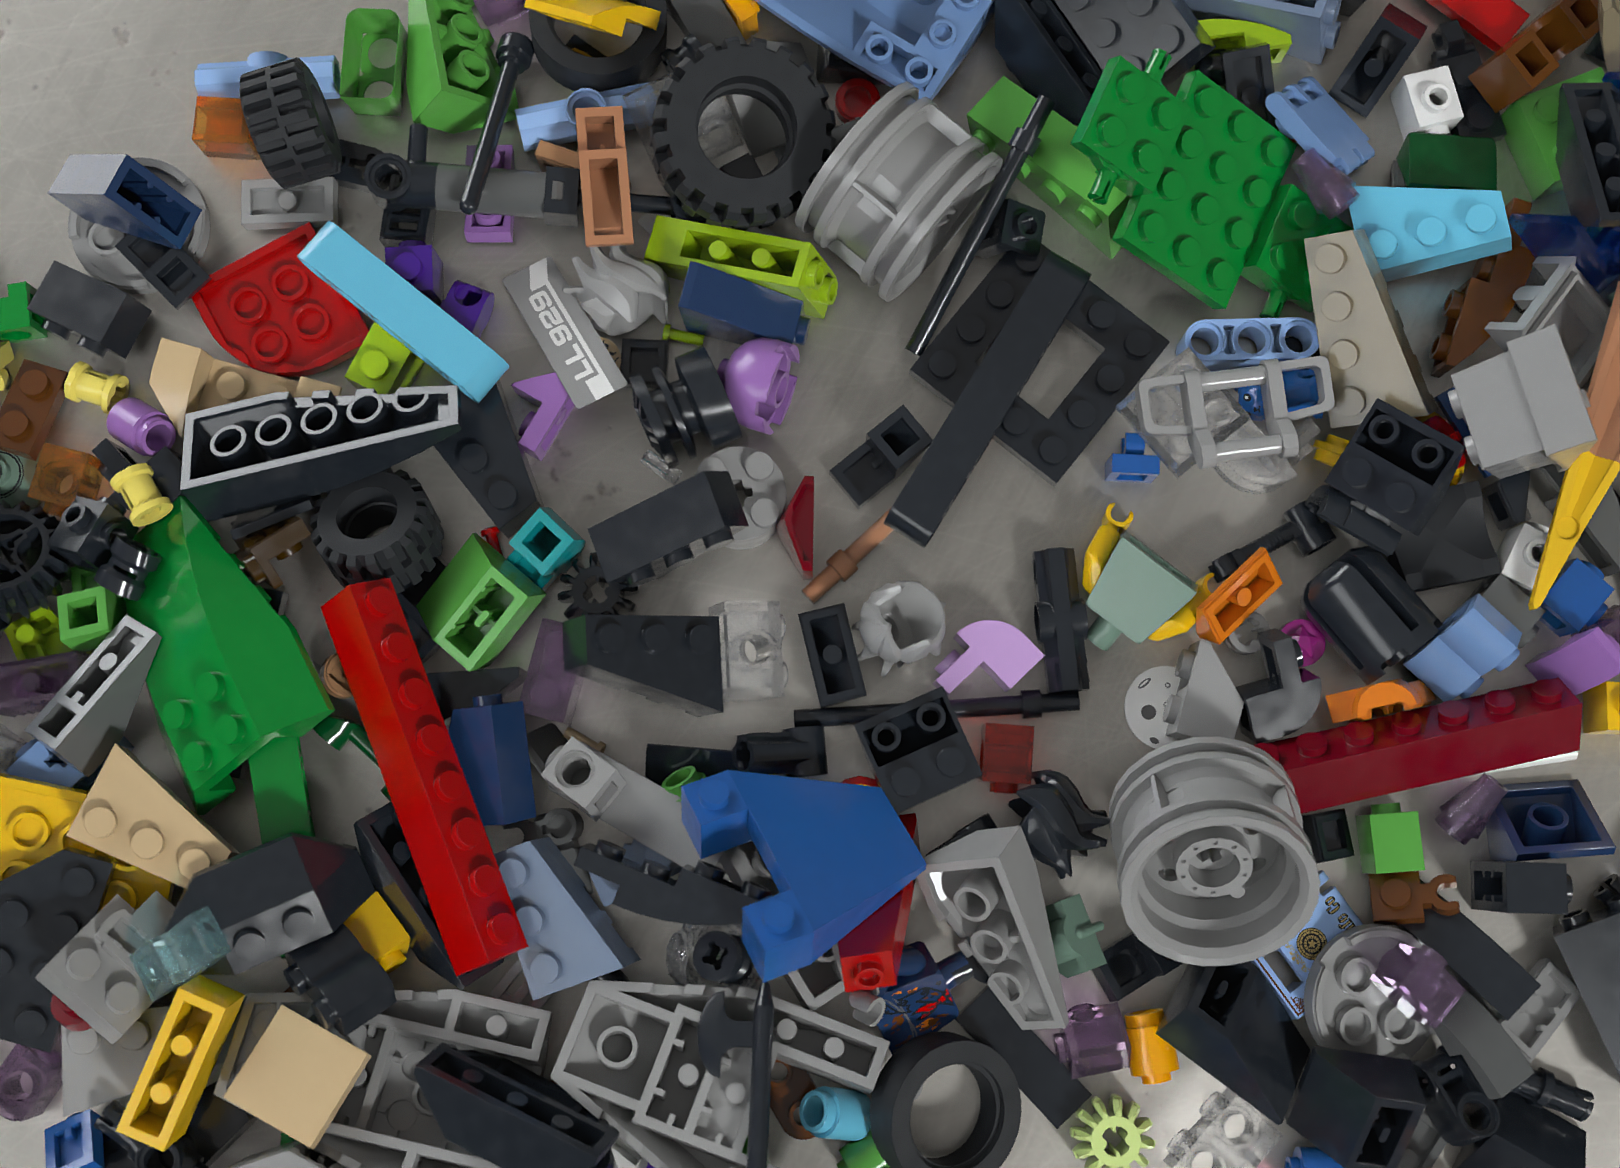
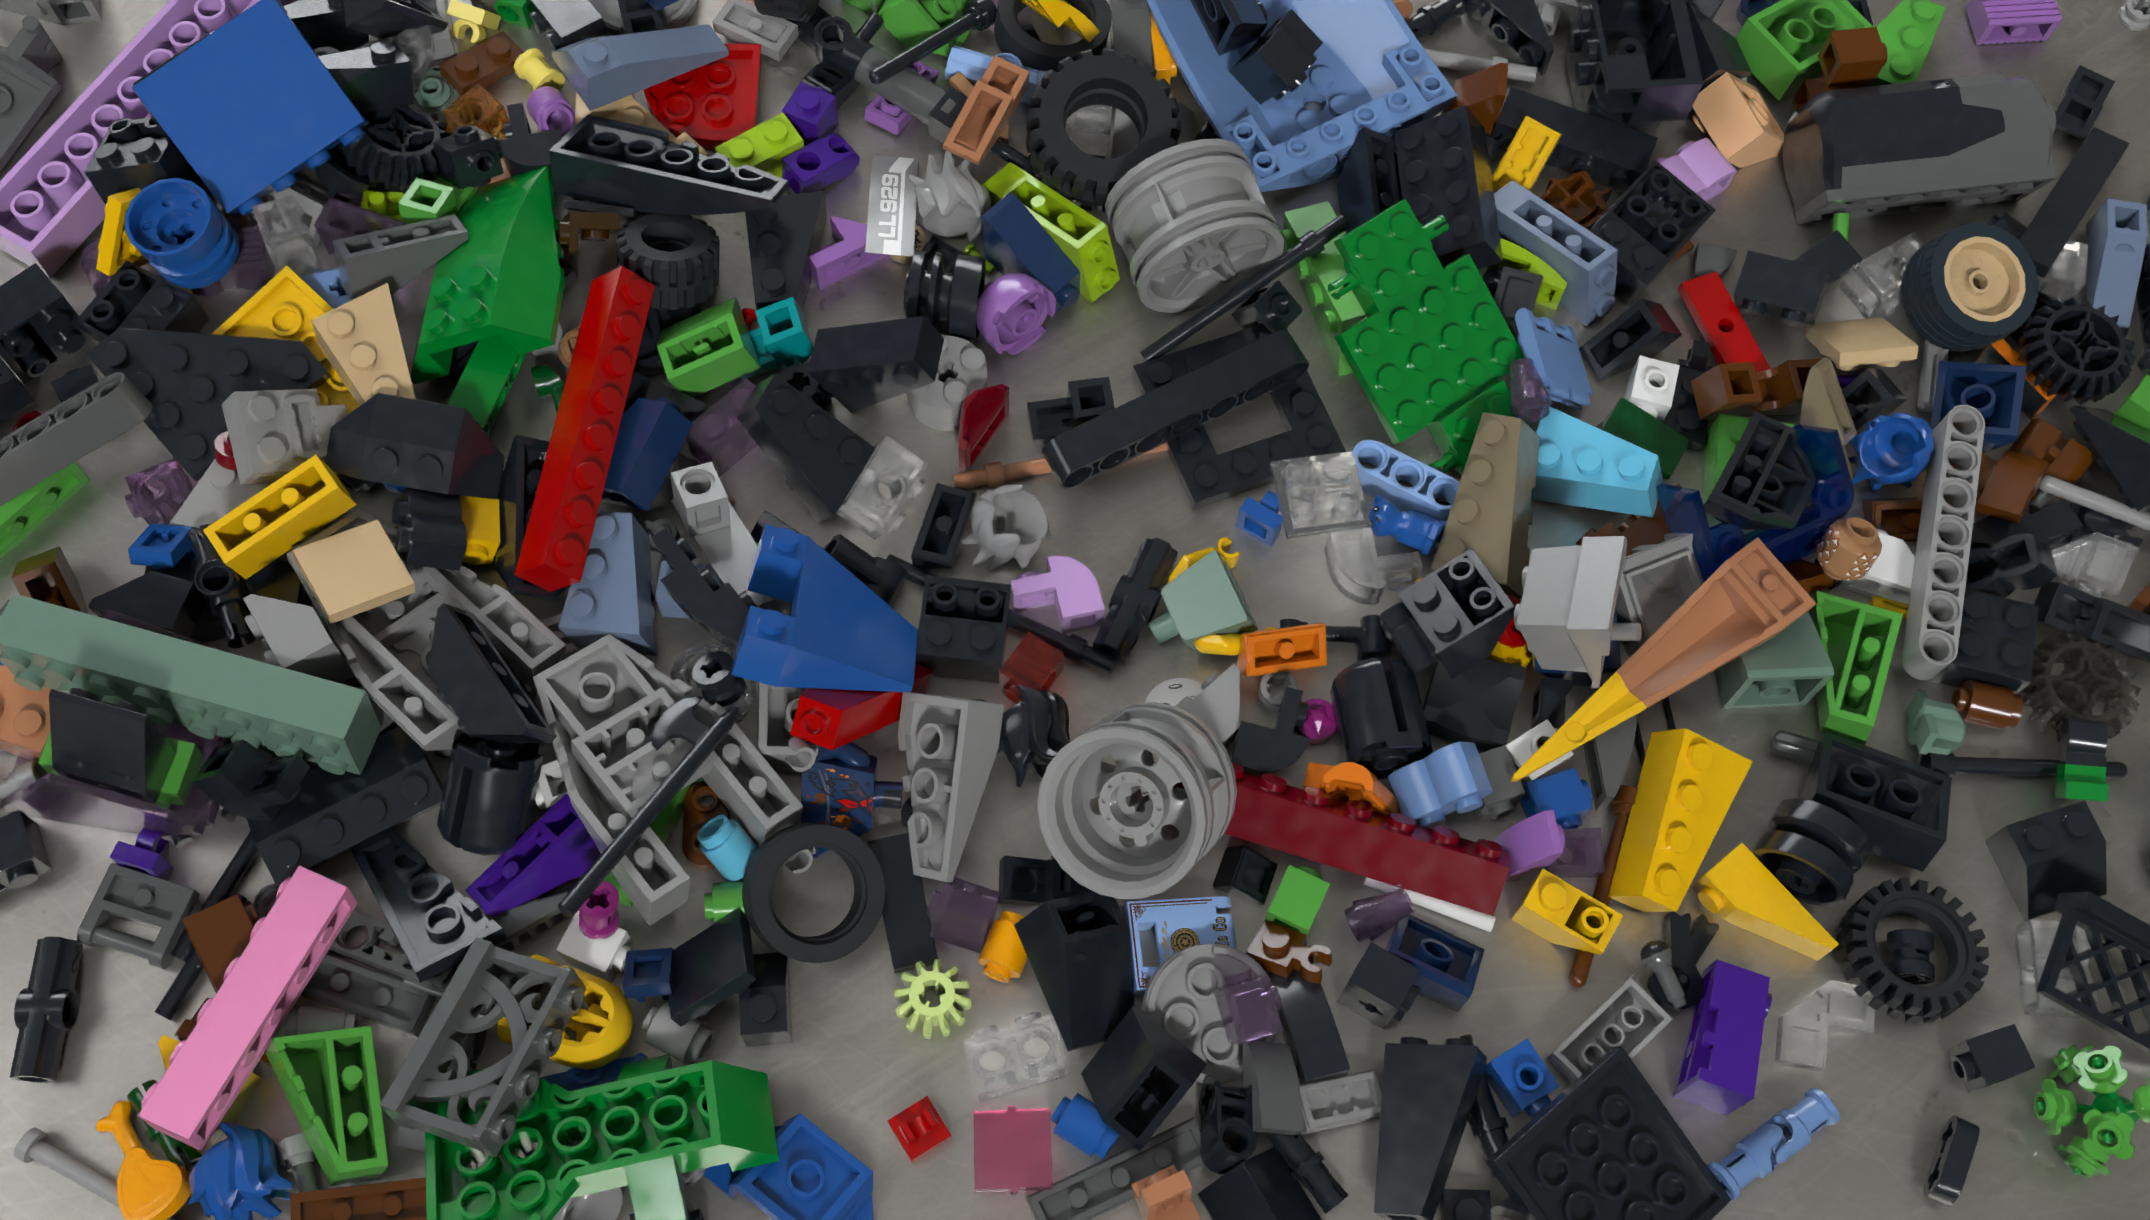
camera: 25 degrees right, 15 degrees down
black wheel [94,535,163,601] -> none
light yellow bush [110,463,173,527] -> none
clear light blue slope [129,906,232,1002] -> none
medium azure beam [297,220,510,404] -> none
sand green piece [1045,894,1107,978] -> none
light grey bar [1134,356,1335,469] -> none
none -> sand blue wedge [552,24,729,111]

